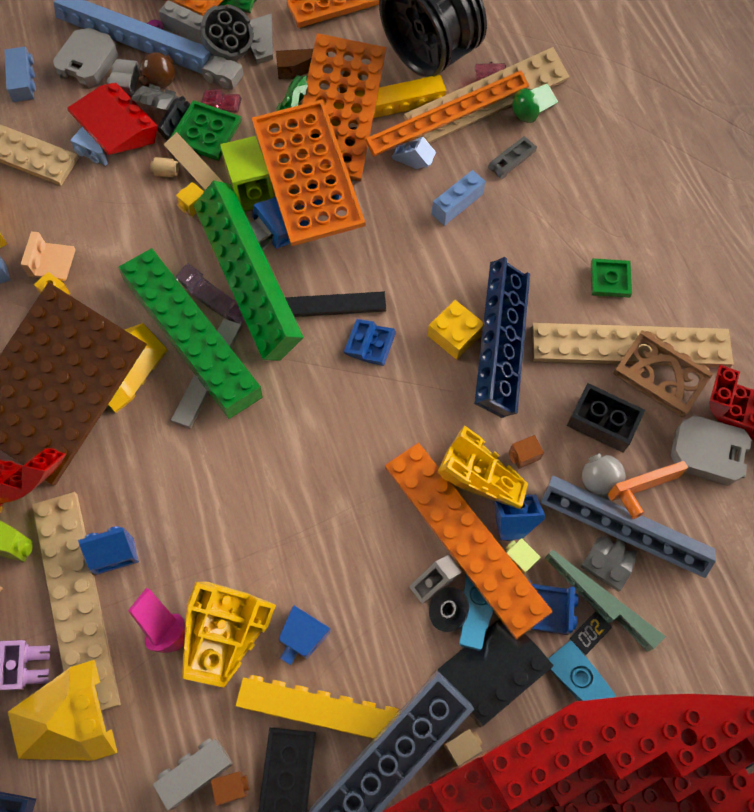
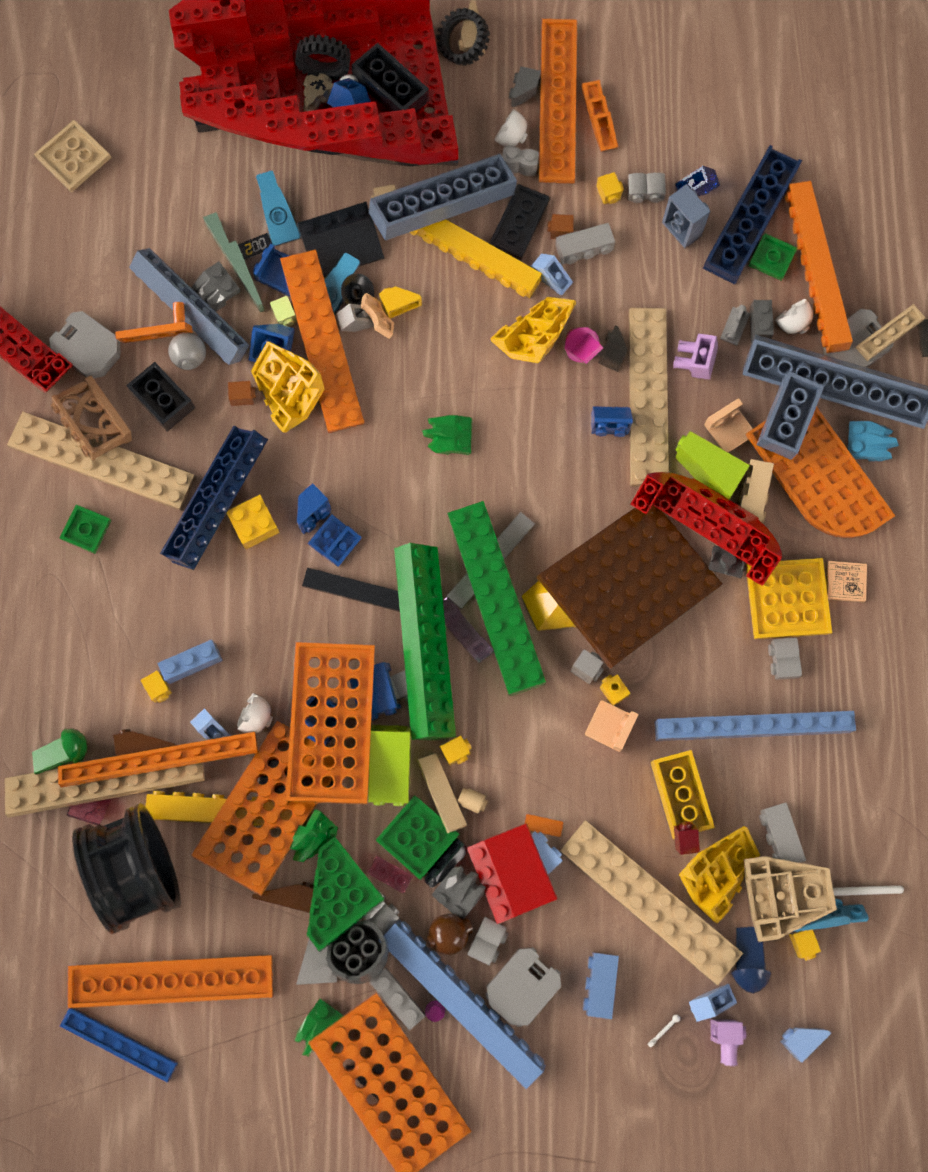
camera: 160 degrees left, 10 degrees up
yellow wedge [8,659,117,761] -> none
blue torso [279,605,331,666] -> none
dark grey plate [488,136,537,179] -> none
none -> reddish brown slope [113,729,176,756]
none -> yellow brick [140,670,172,703]
none -> white cylinder [237,693,273,734]
none -> blue slope [297,483,332,534]
none -> green plate [307,836,384,952]
none -> light nougat tile [361,293,394,339]
none -> yellow slope [379,286,422,319]
none -> green plate [422,415,472,455]
none -> orange sticker [524,814,563,837]
none -> light blue slope [530,254,573,295]
none -> light grey brick [570,649,604,685]
none -> clear smoke slope [597,325,628,372]

